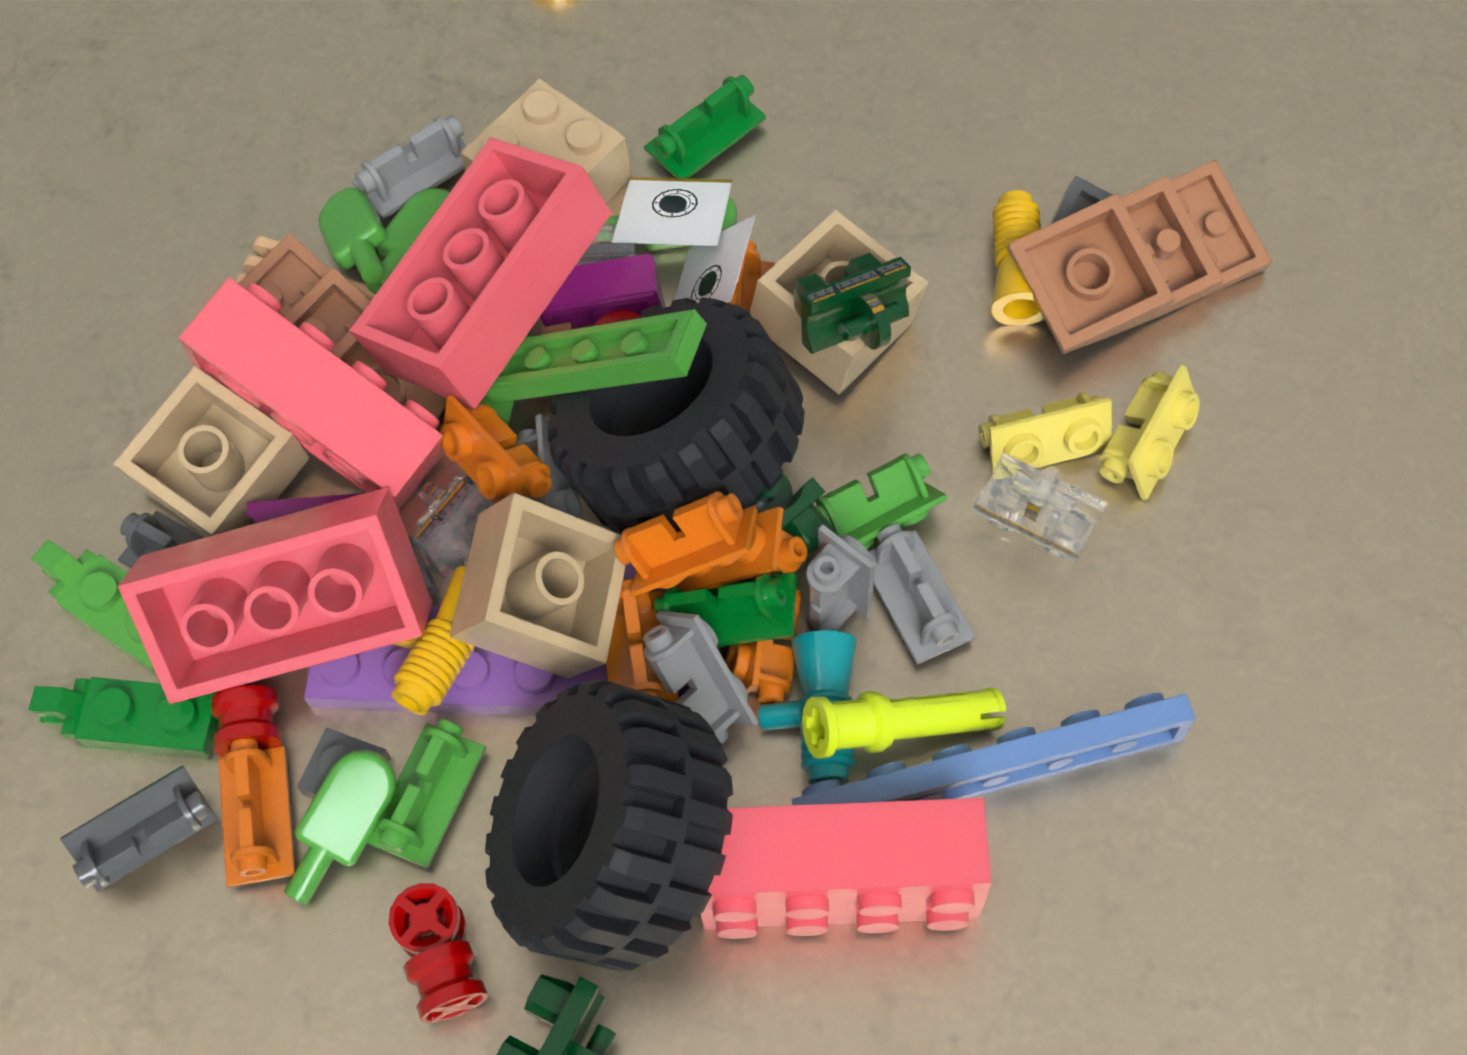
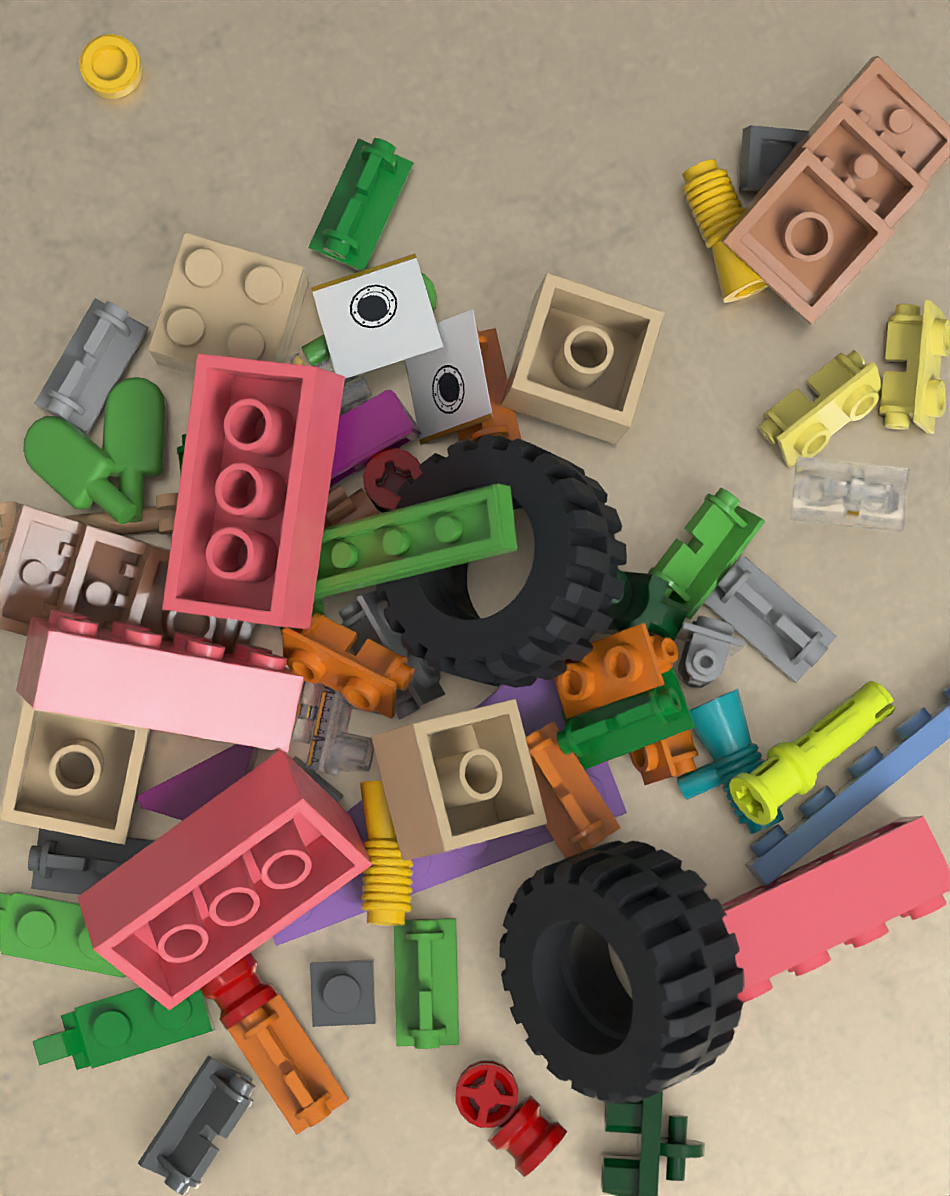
camera: 25 degrees left, 20 degrees up
piece [284,749,396,904] -> none
orange hinge [614,492,758,597] -> none
light grey hinge [643,611,759,744] -> none
dark green hips [794,253,911,354] -> none

